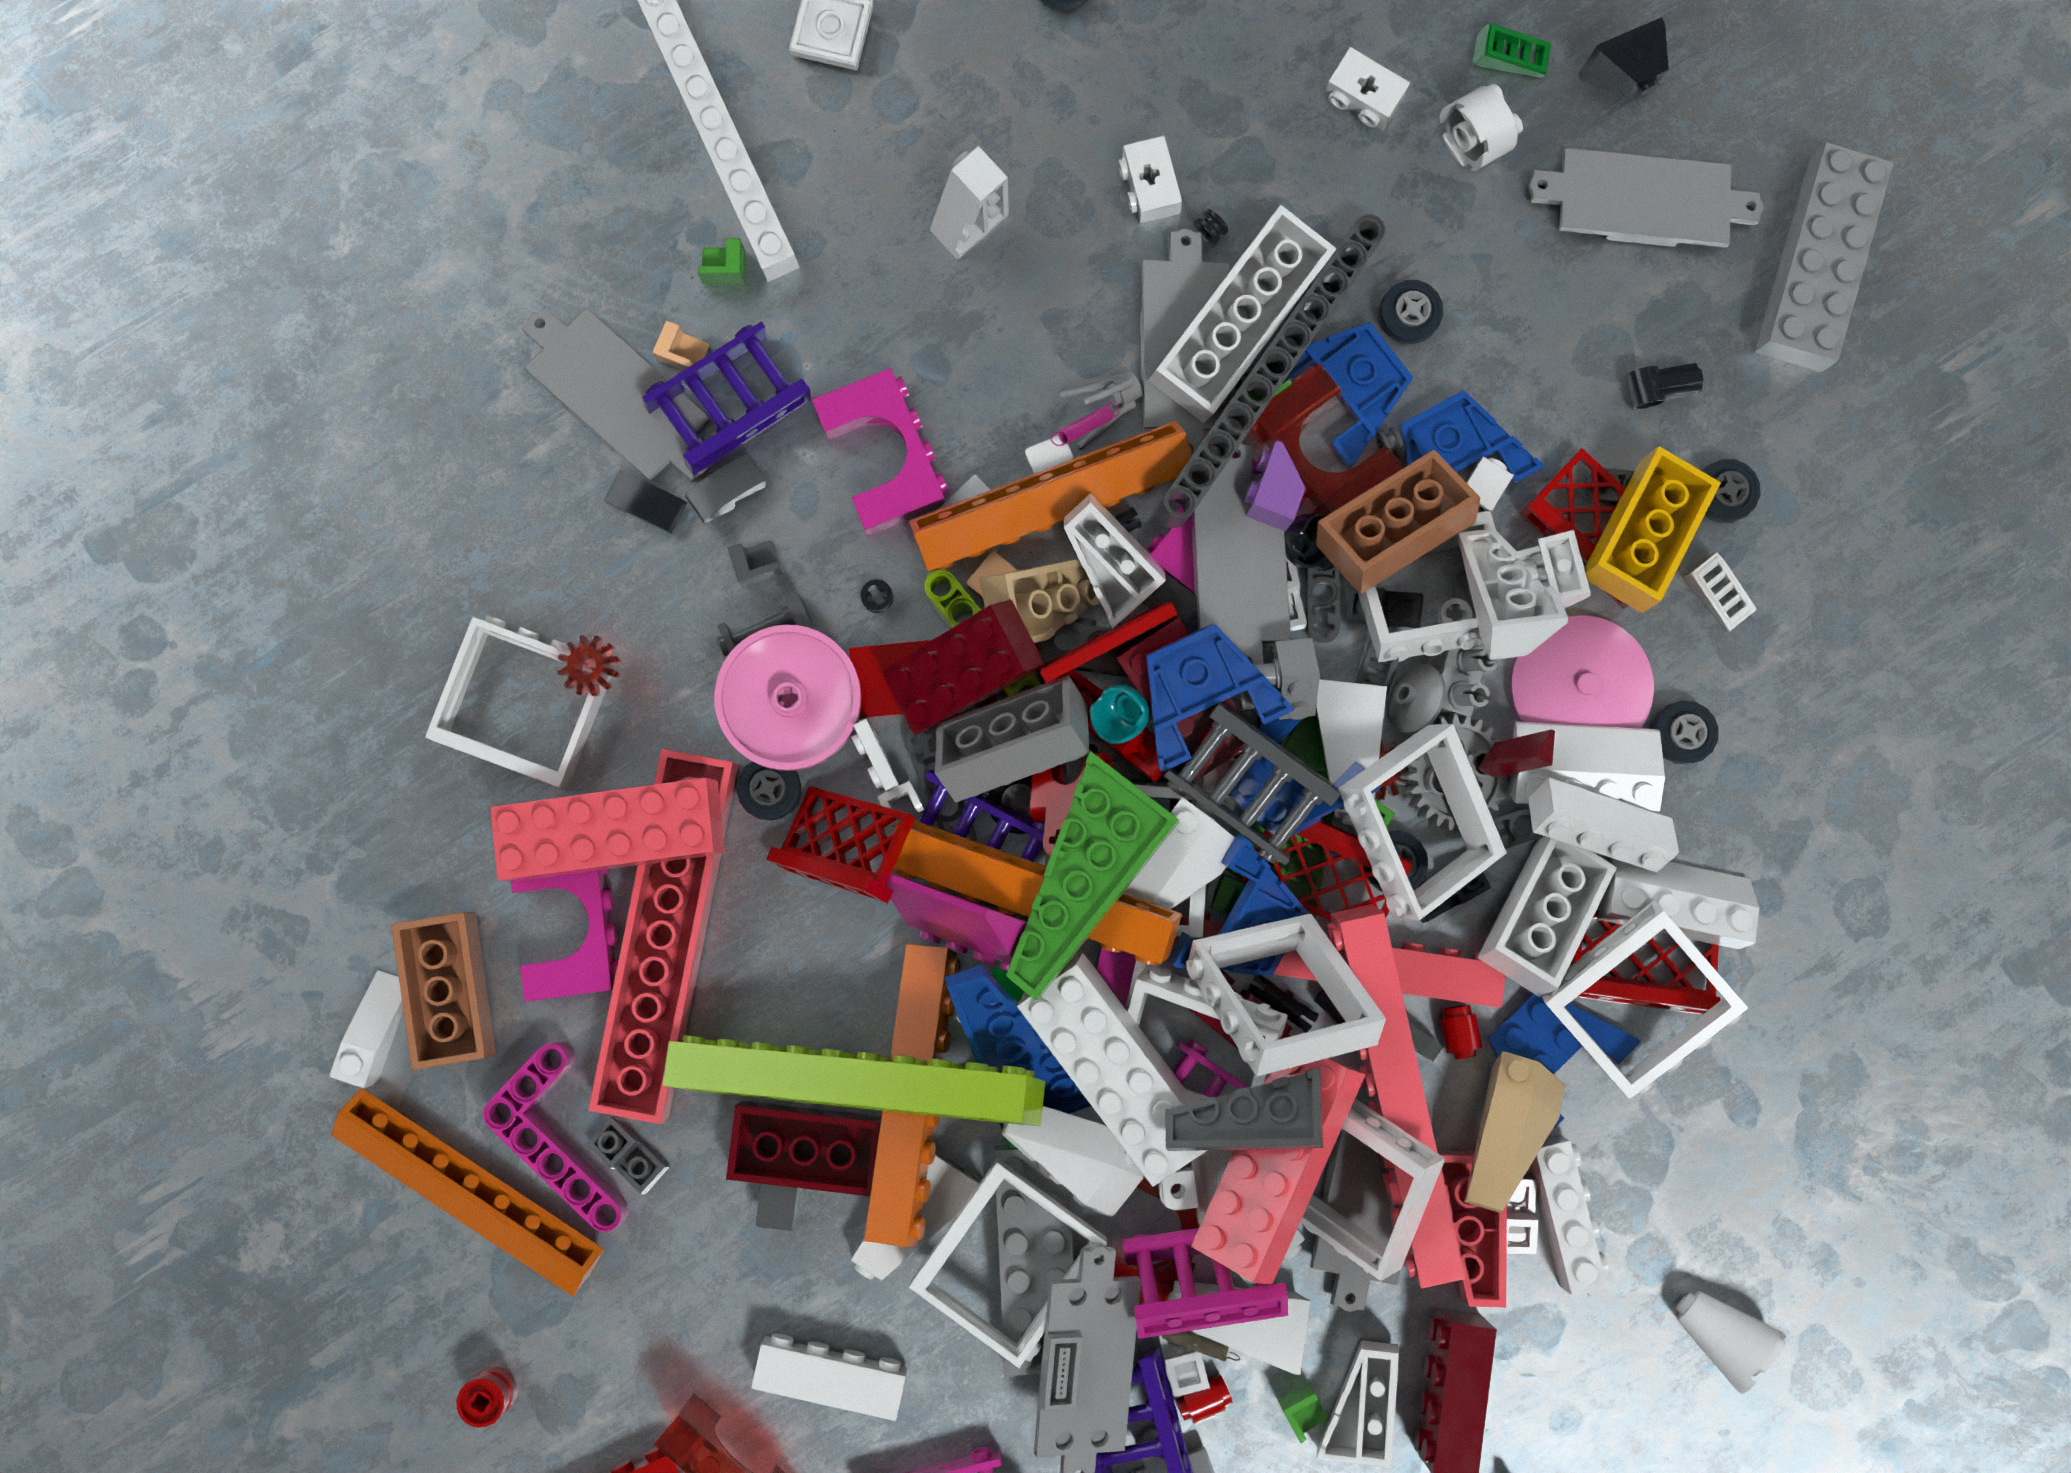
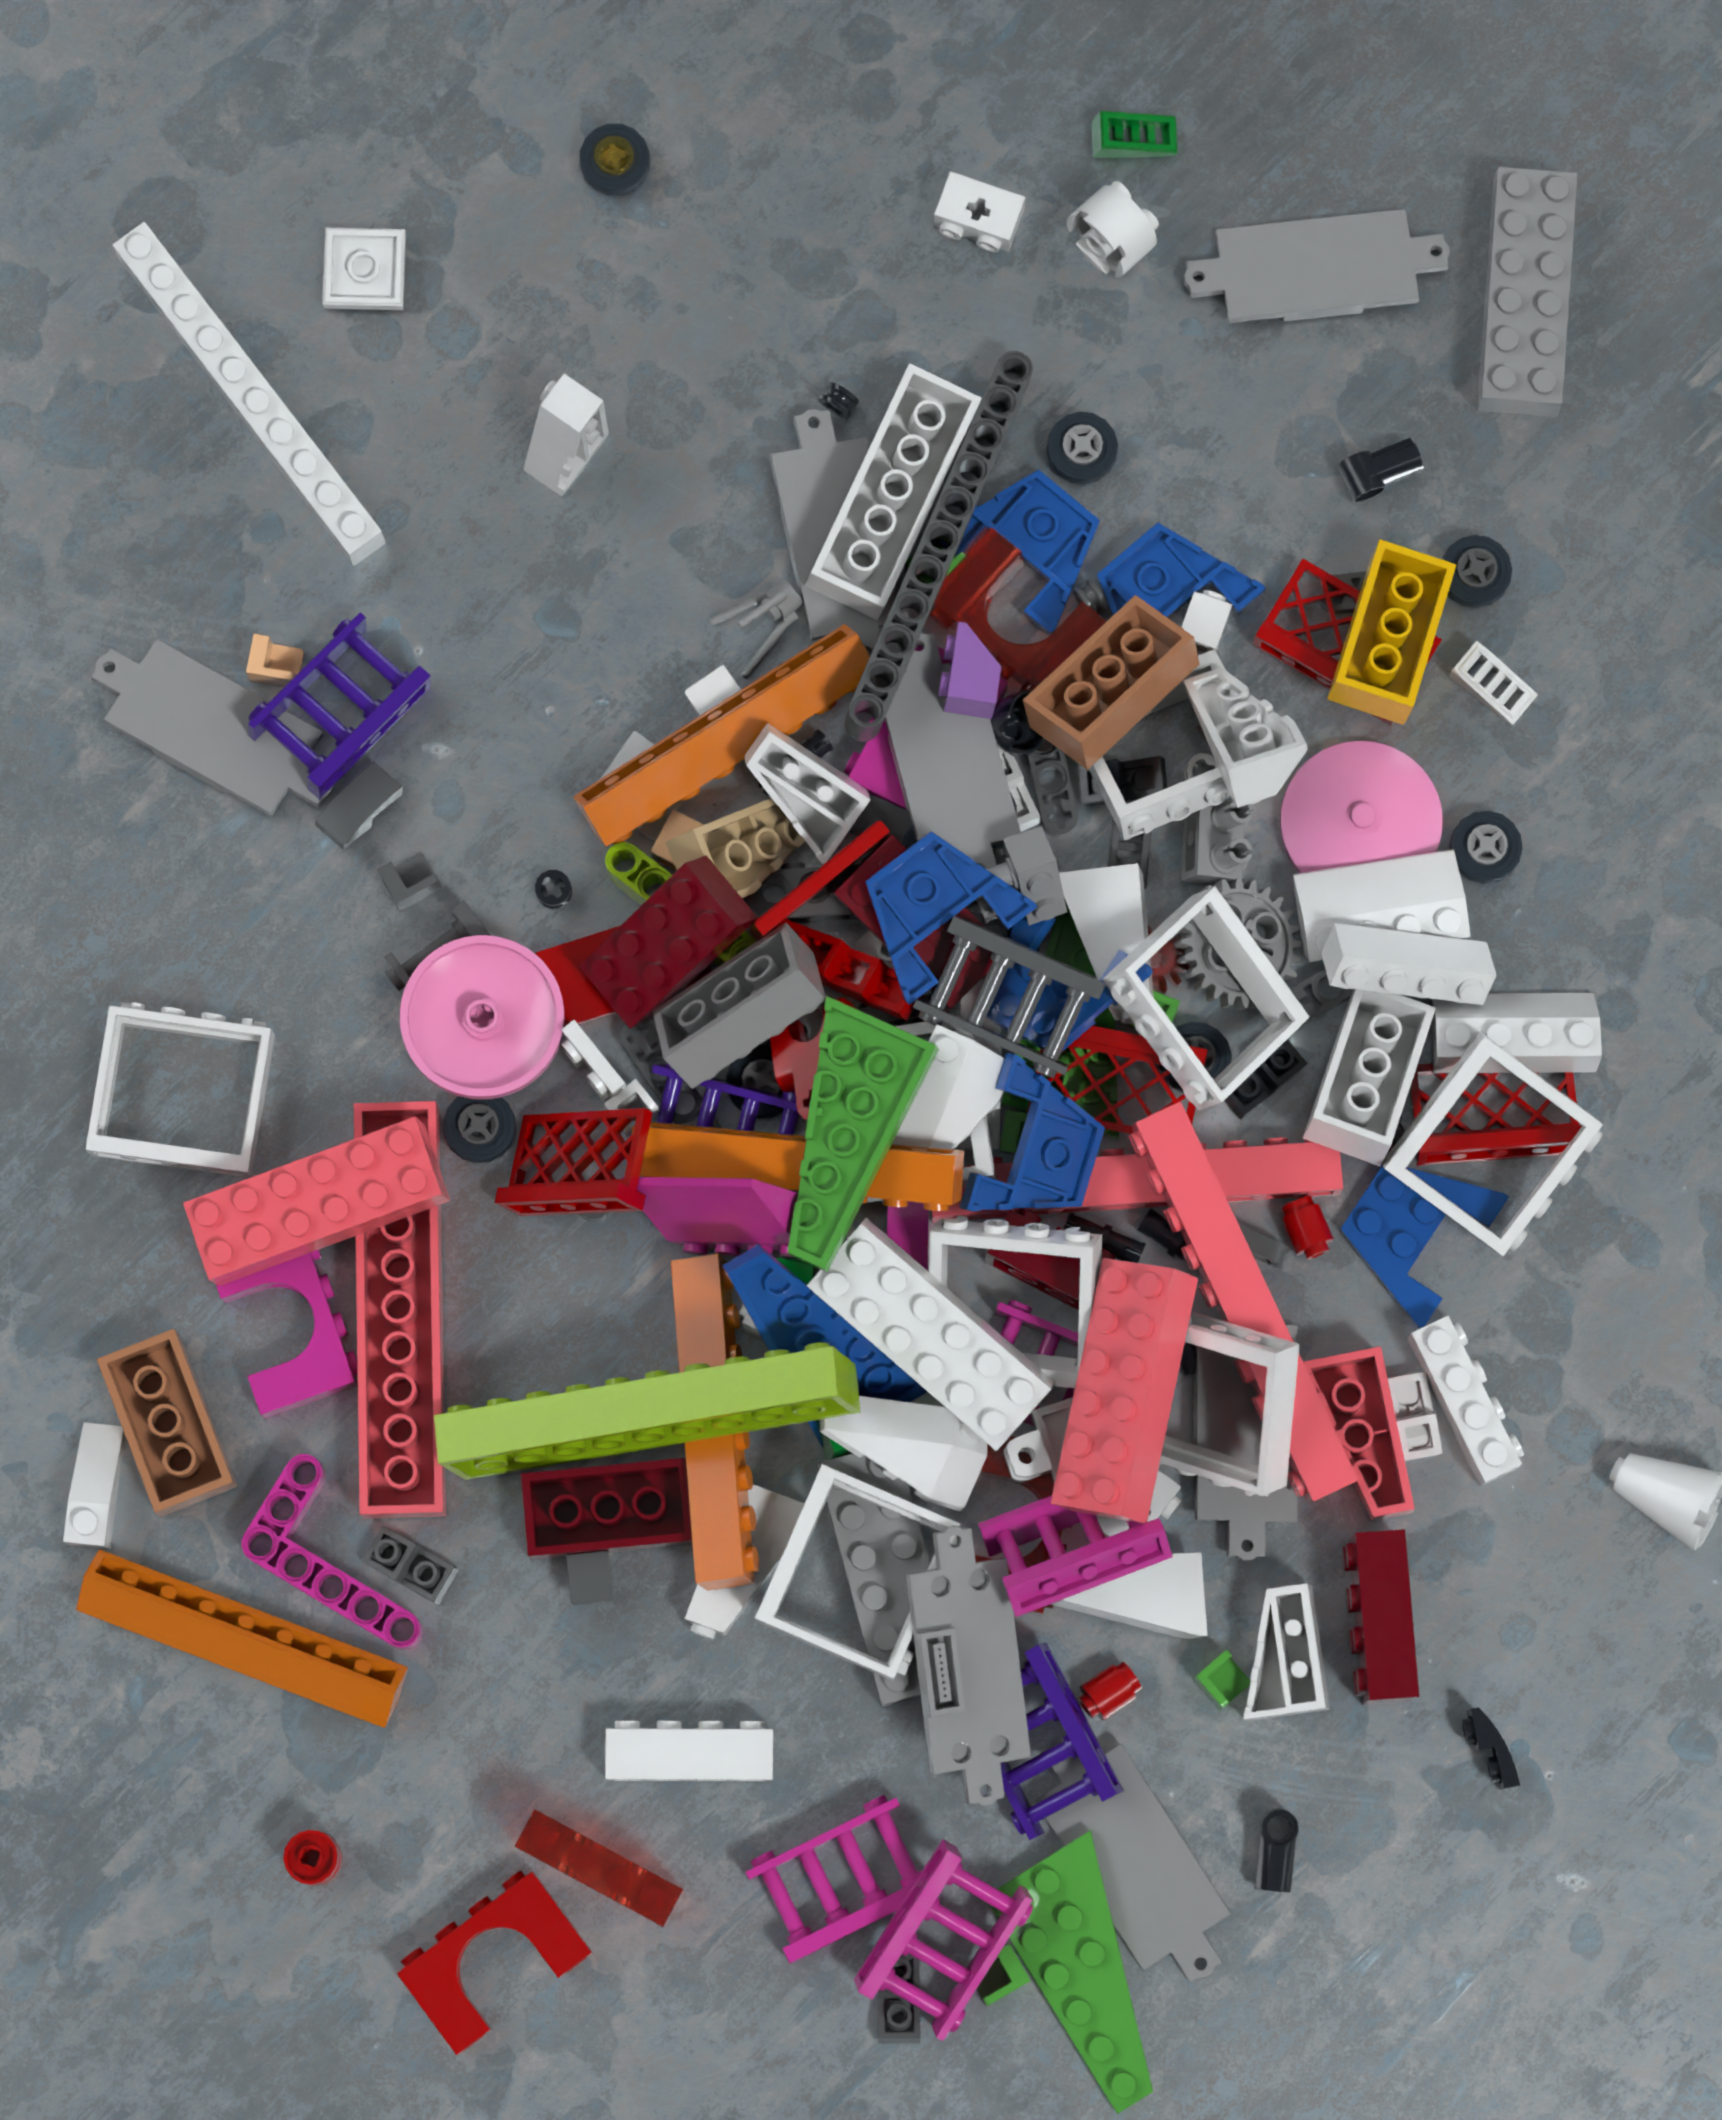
camera: 10 degrees left, 5 degrees down
clear red gear [557,635,621,697] -> none
black slope [604,470,687,534] -> none
bright green panel [698,238,745,284] -> none
dark pink arch [812,368,949,536] -> none
dark pink piece [1051,403,1119,446] -> none
teal hair [1090,684,1150,744] -> none
white brick [1118,135,1182,224] -> none
white slope [1159,1331,1210,1397] -> none
dark tan piece [1161,1331,1240,1362] -> none
dark grey wing [1165,1067,1323,1151] -> none
white window [1186,914,1386,1077] -> none
light grey dish [1389,665,1446,734] -> none
tan wedge [1464,1051,1565,1213] -> none
dark red slope [1479,729,1555,778] -> none
white slope [1517,530,1591,608] -> none
black slope [1578,17,1669,97] -> none

